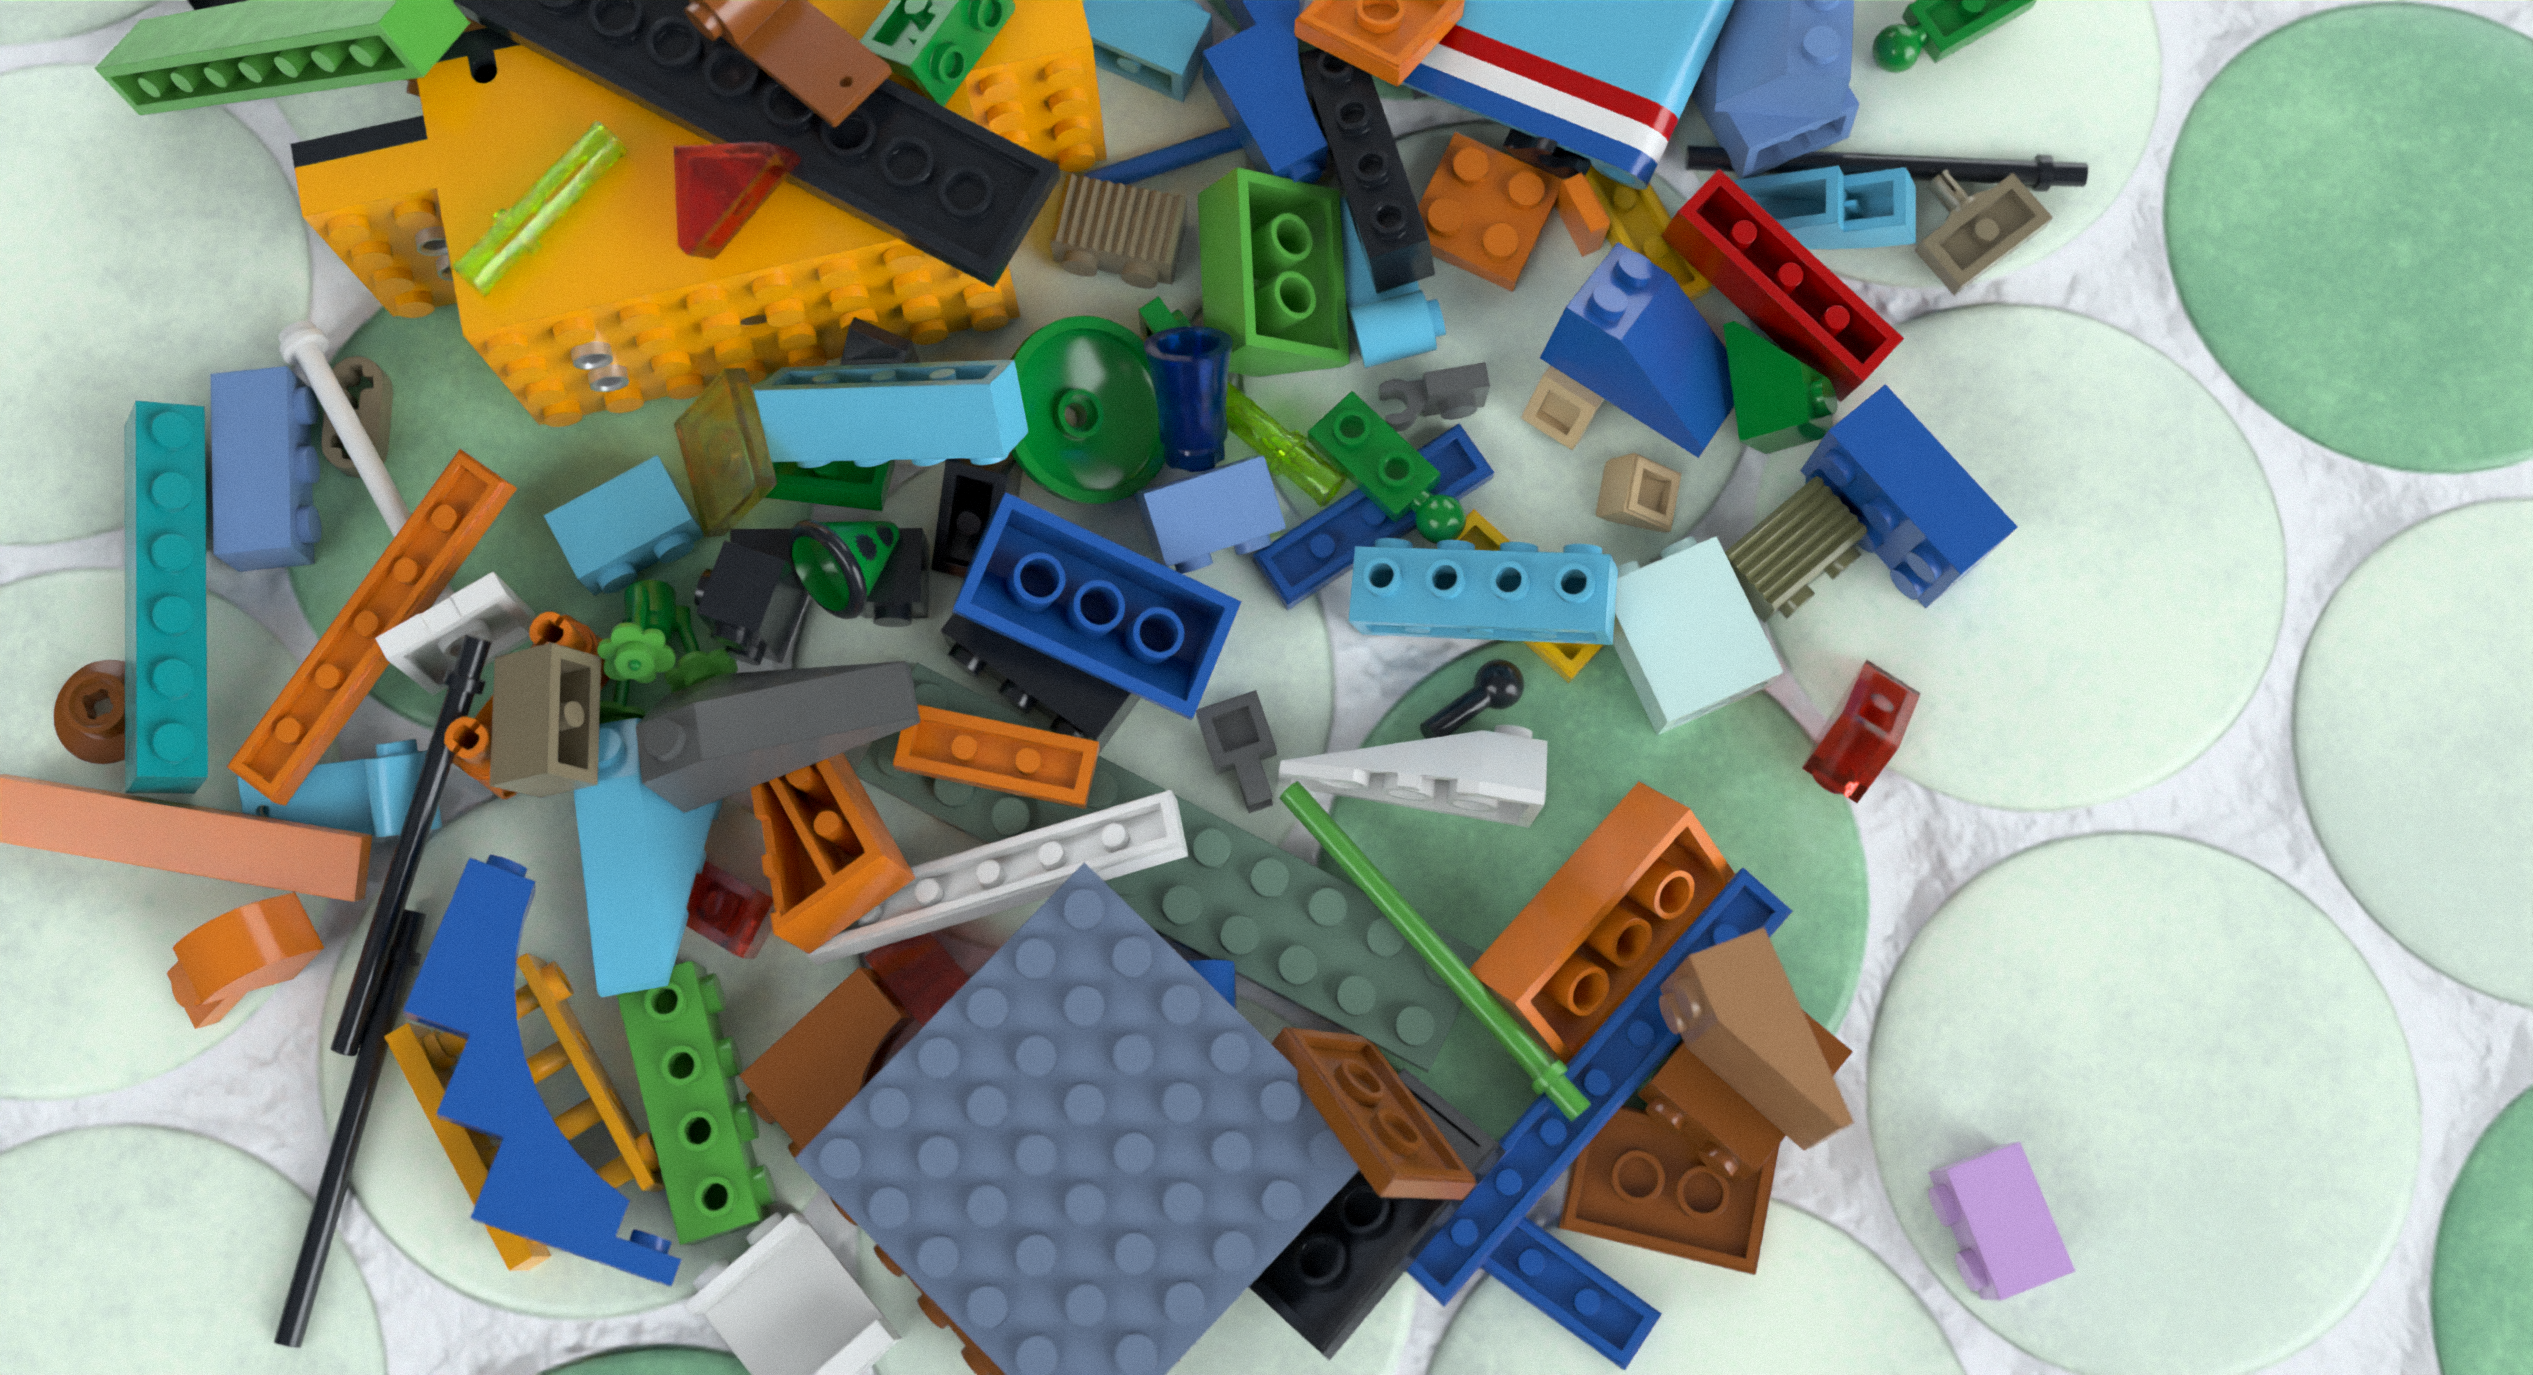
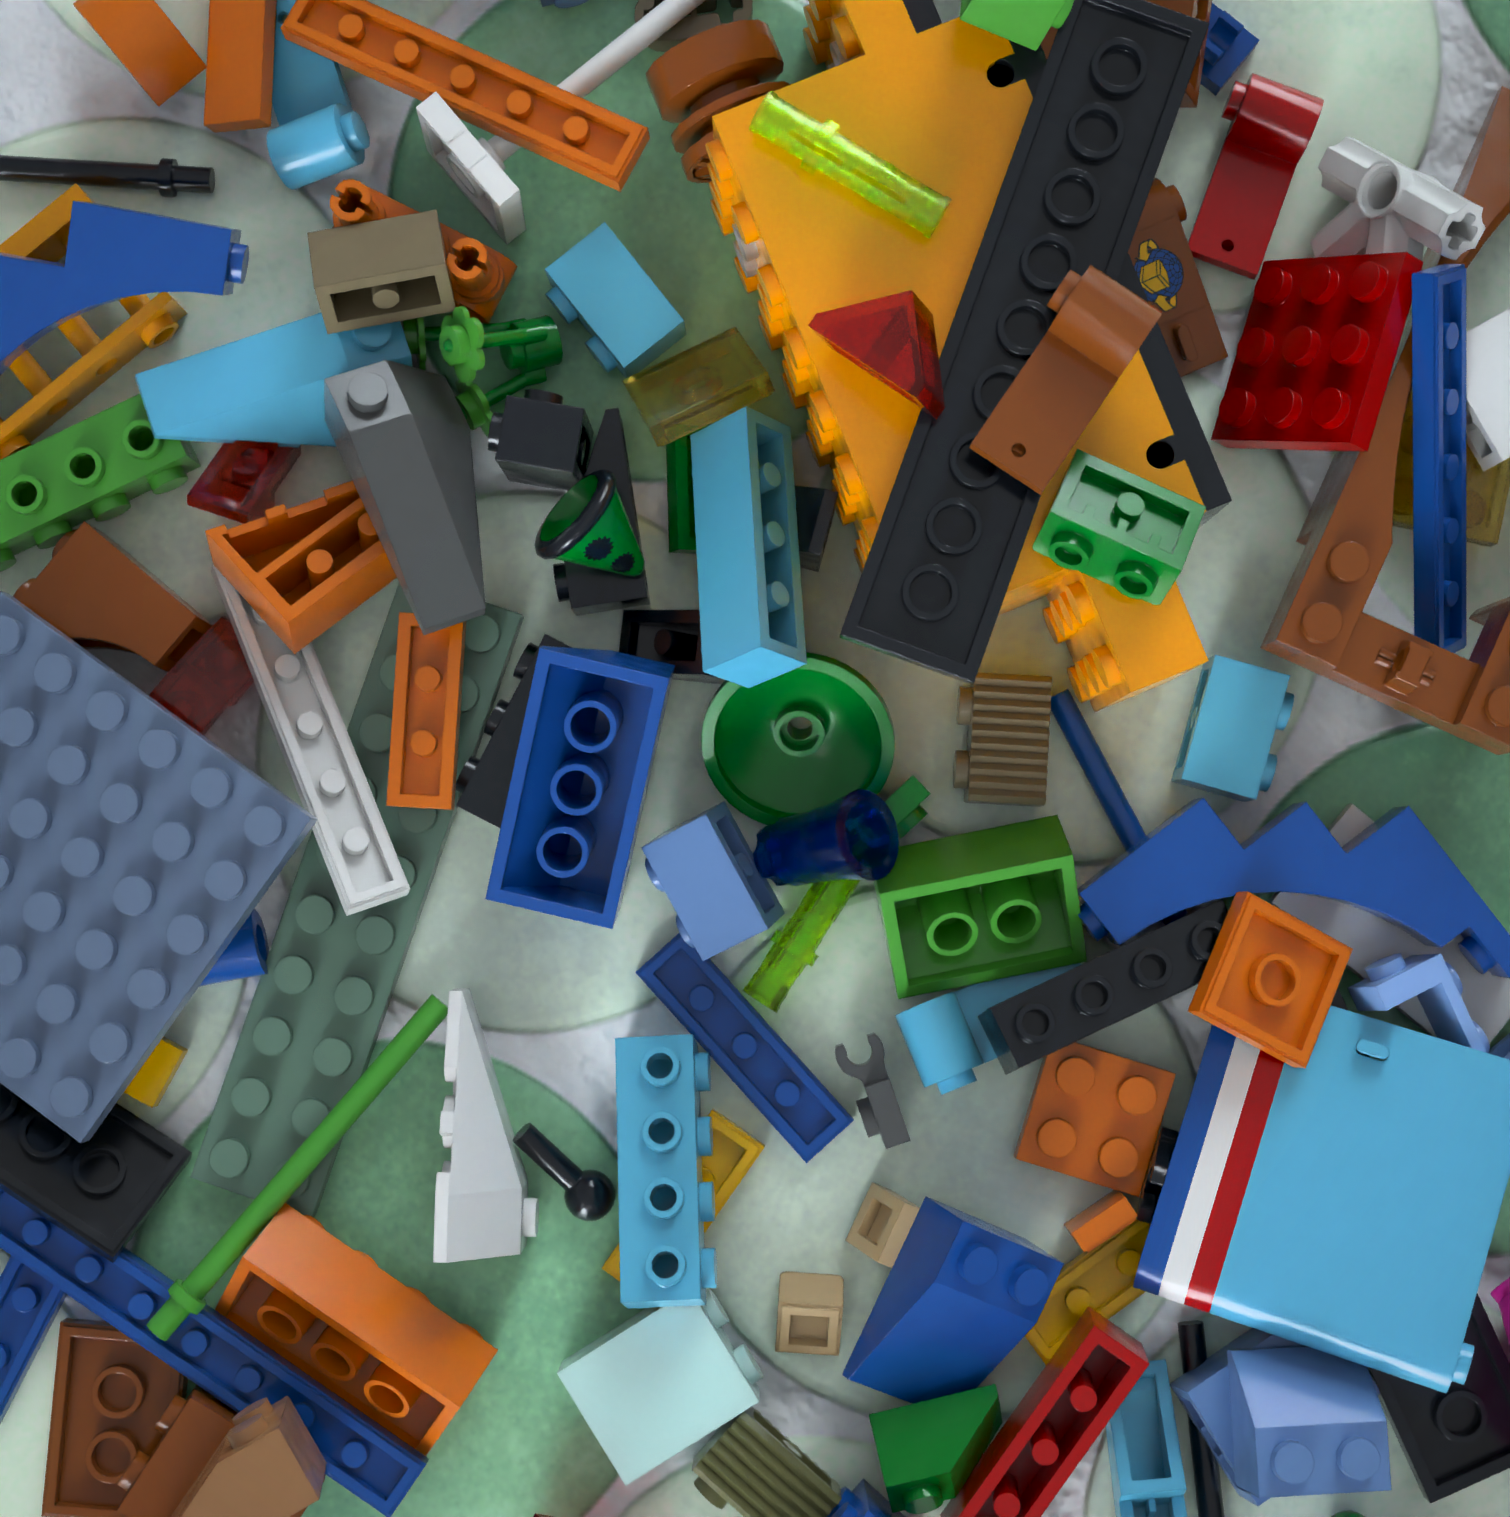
camera: 90 degrees right, 10 degrees up
black bar [330,634,492,1056] -> none
dark grey plate [1196,690,1277,813] -> none
dark orange tile [1271,1027,1477,1200] -> none
green plate [1308,391,1466,544] -> none
none -> dark orange wheel [646,19,791,183]

